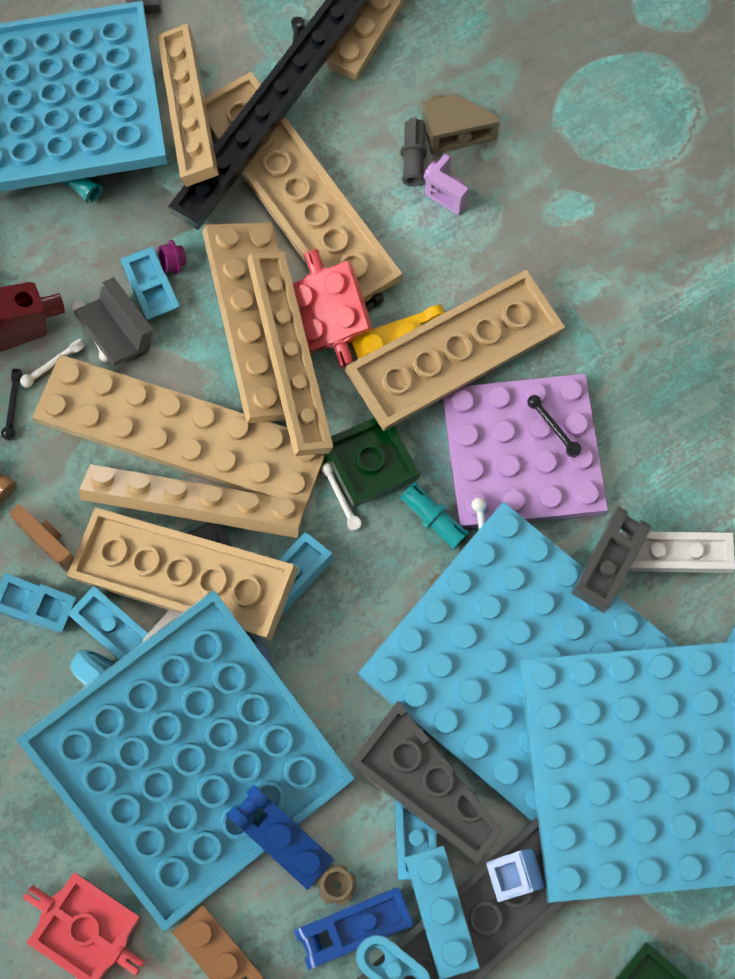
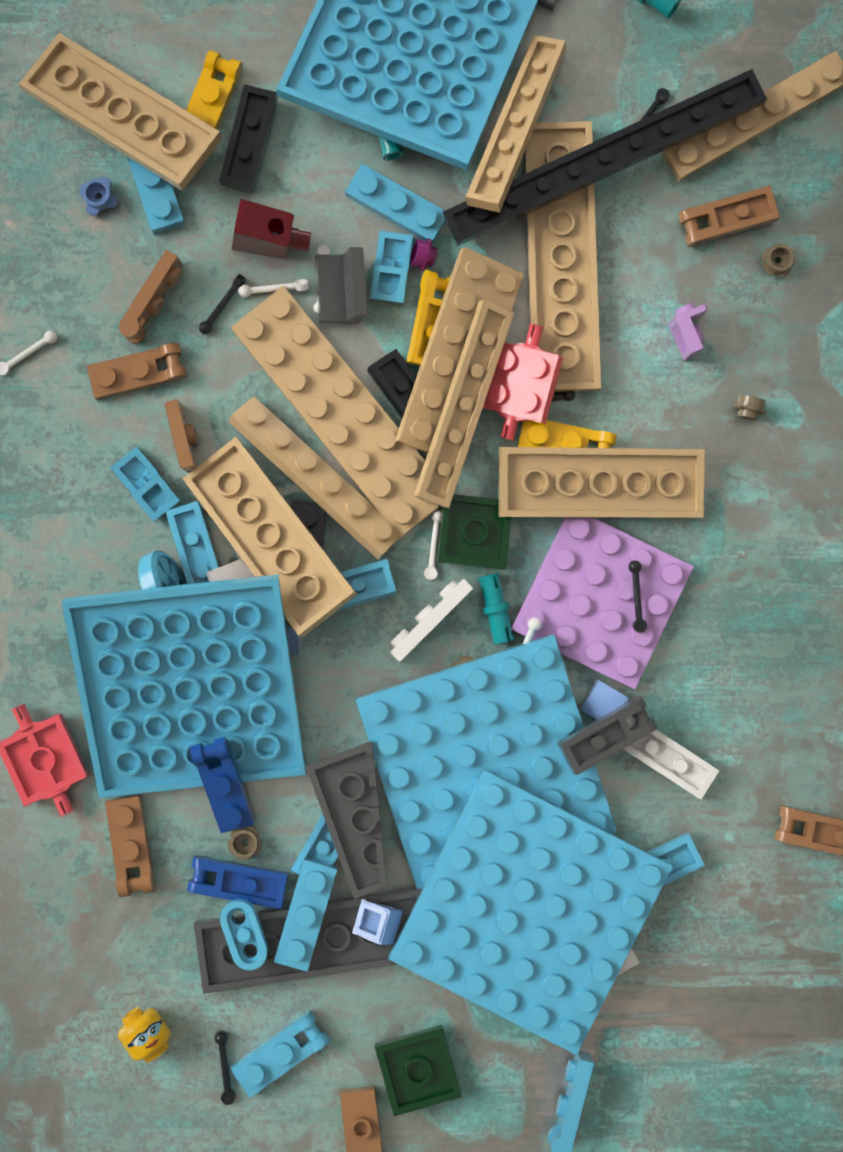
camera: 30 degrees right, 15 degrees up
dark grey axle [400,117,427,186] -> none
dark tan slope [422,94,500,154] -> none
none -> medium azure plate [345,164,446,245]
none -> black plate [367,349,417,418]
none -> white plate [390,579,473,662]
none -> yellow plate [406,270,450,366]
none -> light blue slope [579,680,629,720]
none -> medium nougat plate [678,185,780,247]
none -> dark tan plate [733,395,767,420]
none -> dark tan plate [762,244,795,277]

